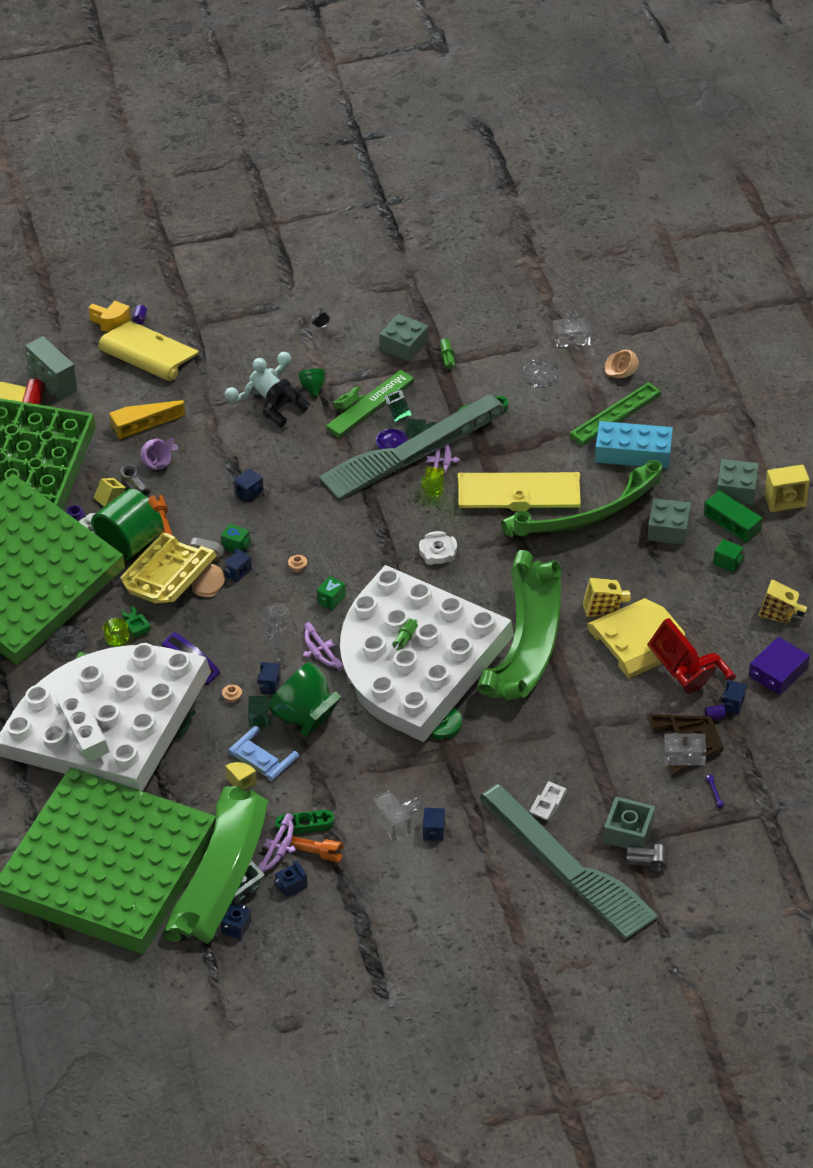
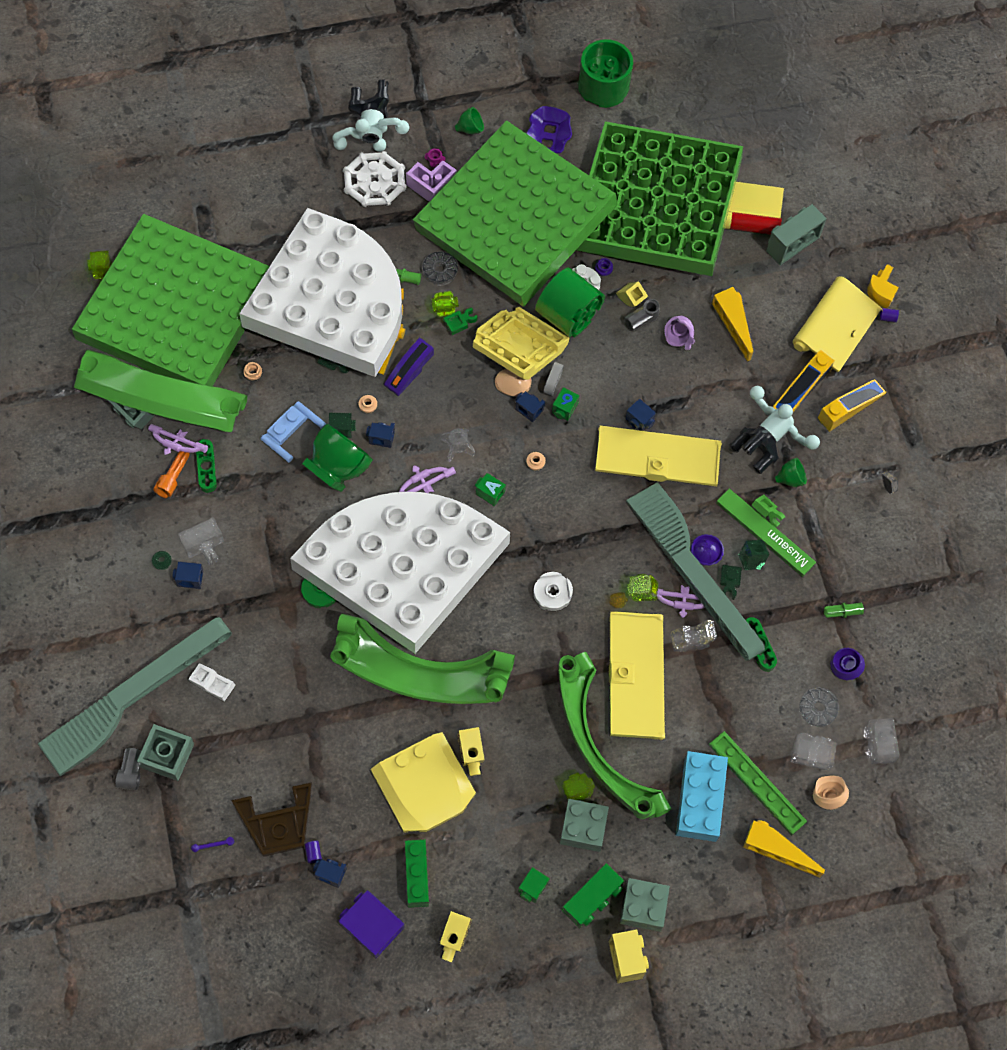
camera: 85 degrees right, 20 degrees up
white brick [54,686,110,762] -> none
orange piece [148,495,173,536] -> none
dark blue brick [221,904,251,940] -> none
light yellow brick [225,762,257,791] -> none
dark blue brick [274,861,308,898] -> none
sand green brick [379,314,429,362] -> none
bright green axle [392,618,418,651] -> none
red plate [647,618,736,694] -> none
clear brick [664,733,706,765] -> none
none -> clear neon green brick [87,250,112,279]
none -> clear green plate [152,551,172,570]
none -> light nougat plate [243,362,262,380]
none -> green brick [405,839,429,908]
none -> clear neon green brick [562,772,595,801]
none -> light yellow door [595,426,722,487]
none -> clear yellow plate [610,592,628,608]
none -> clear brick [670,620,717,652]
none -> yellow slope [743,820,825,878]
none -> slope [773,350,835,412]
none -> clear brick [790,733,837,771]
none -> yellow slope [818,379,886,432]
none -> dark purple hat [830,648,865,680]

